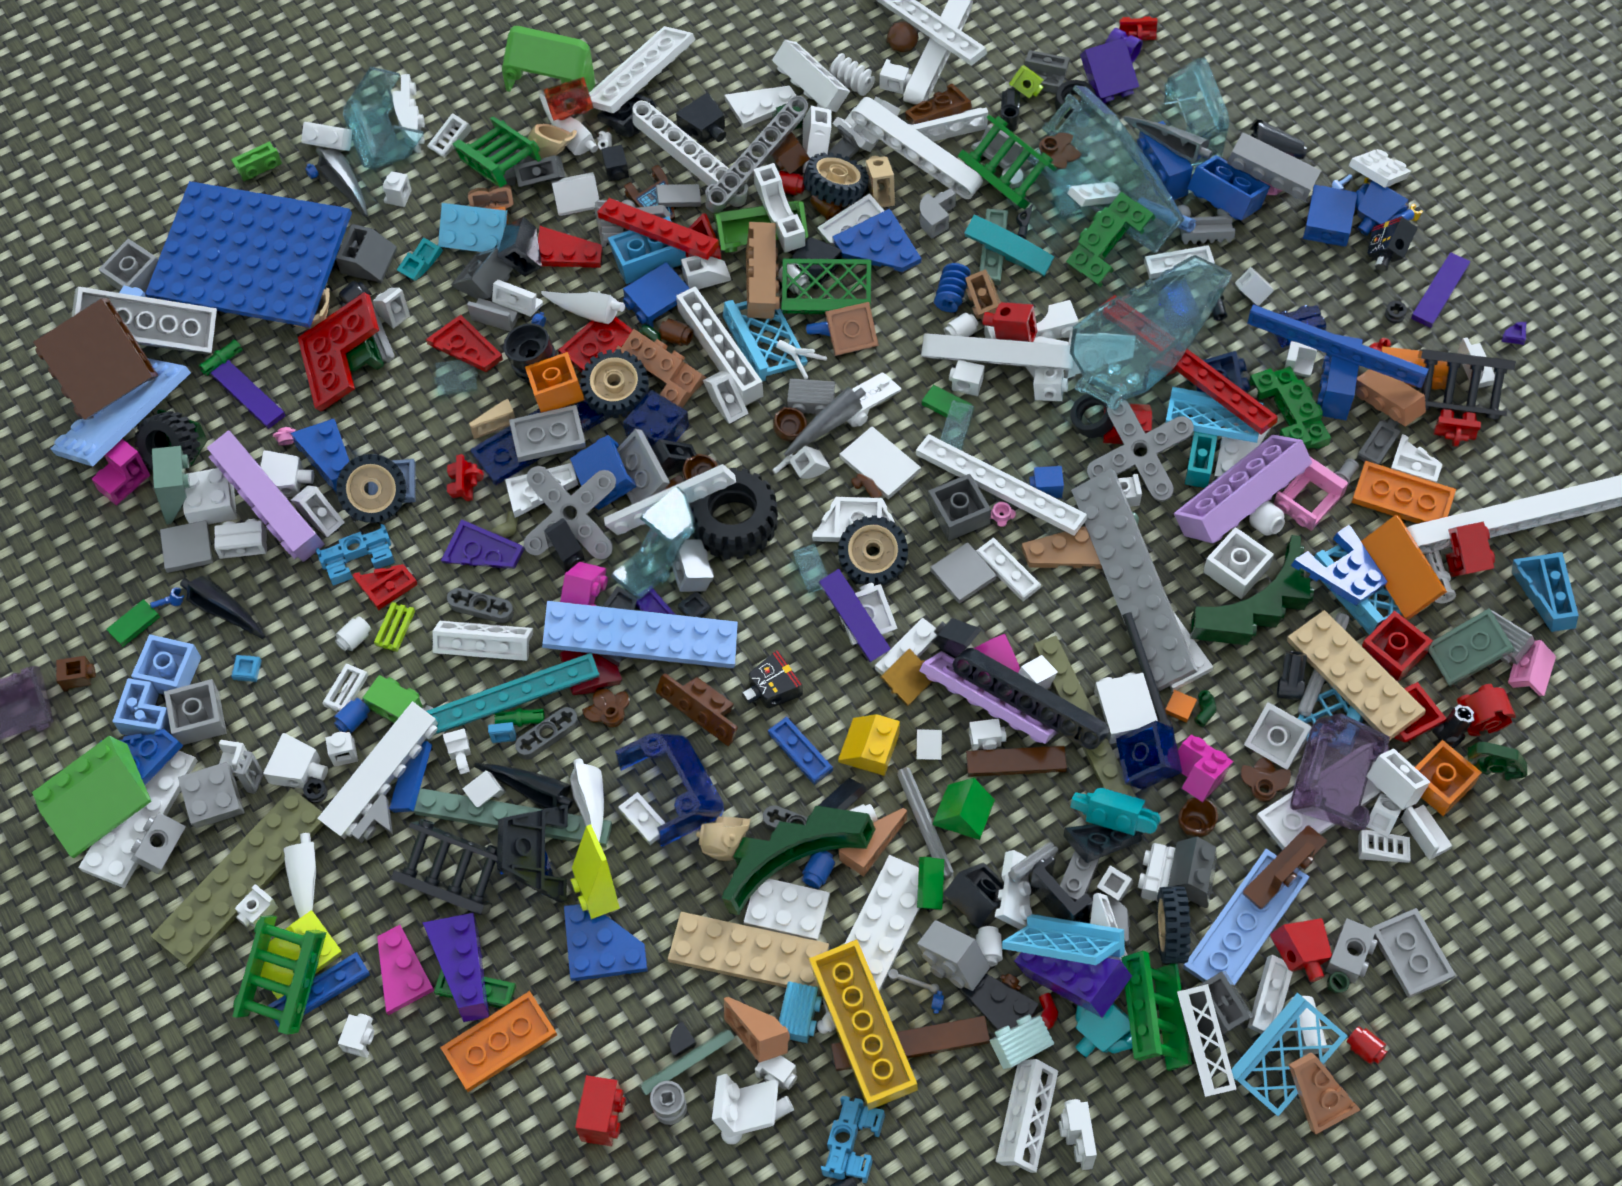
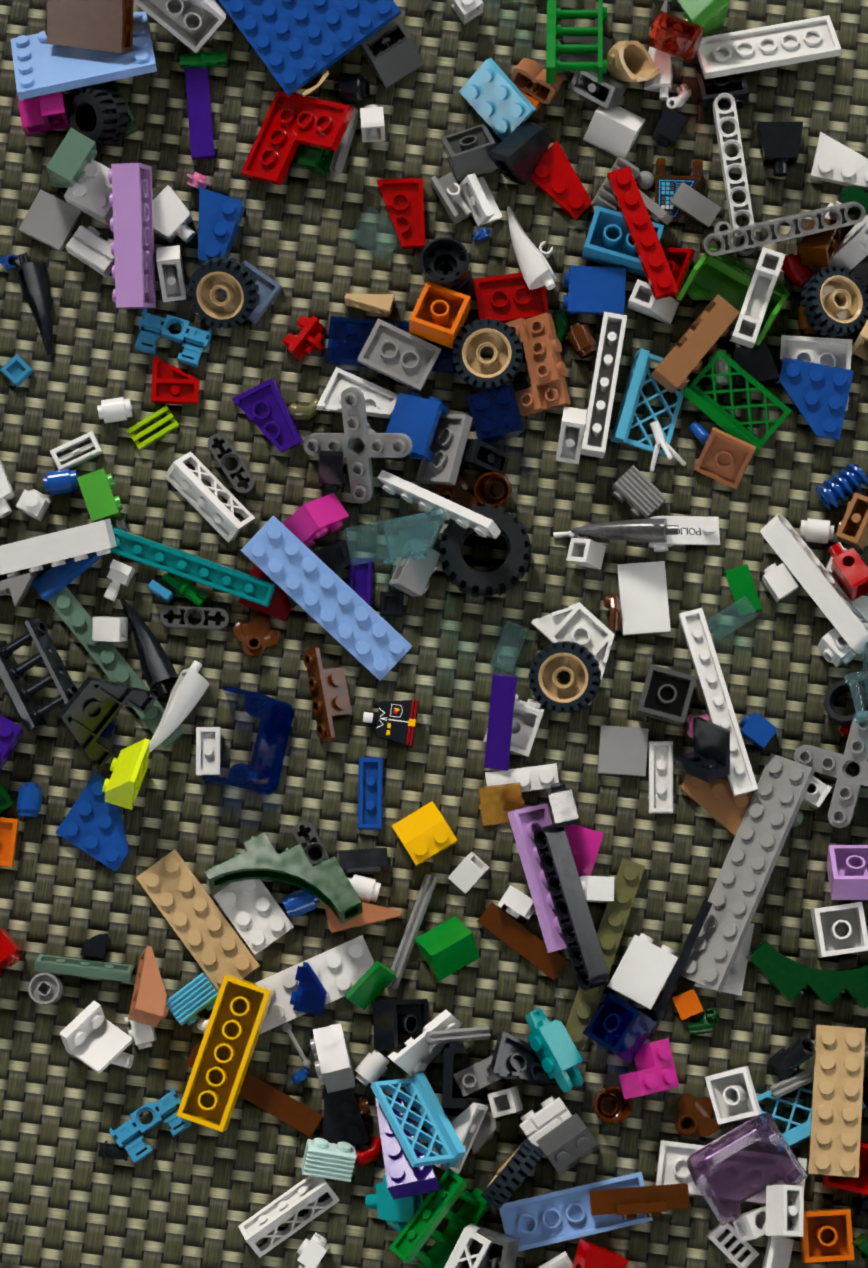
camera: 40 degrees right, 20 degrees up
teal slope [397,237,443,281] -> none
tan helmet [696,817,751,861] -> none
reddish brown hair [773,407,807,442] -> none
none -> blue brick [16,782,43,818]
none -> clear blue slope [290,962,328,1017]
none -> white hand [446,183,471,215]
none -> black bracket [676,717,730,783]

